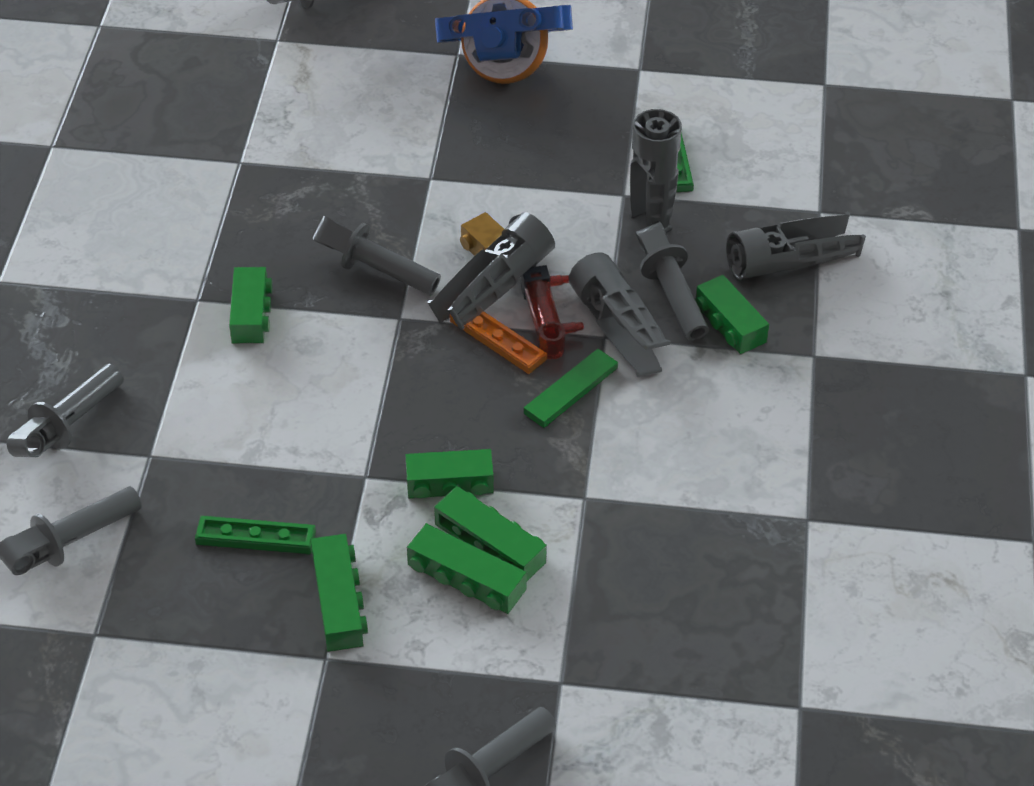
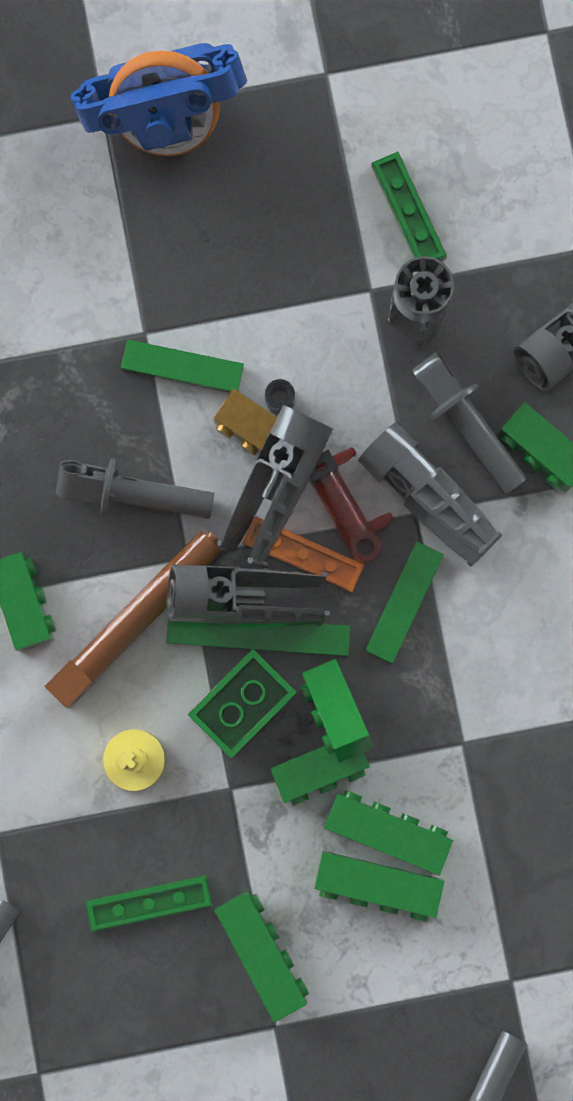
camera: 15 degrees left, 35 degrees up
none -> dark orange brick [44,530,222,709]
none -> light yellow piece [103,729,166,791]
none -> green tile [121,339,244,393]
none -> green tile [166,617,350,657]
none -> dark grey piece [167,564,330,626]
none -> green brick [187,649,297,759]
none -> green brick [300,659,373,762]

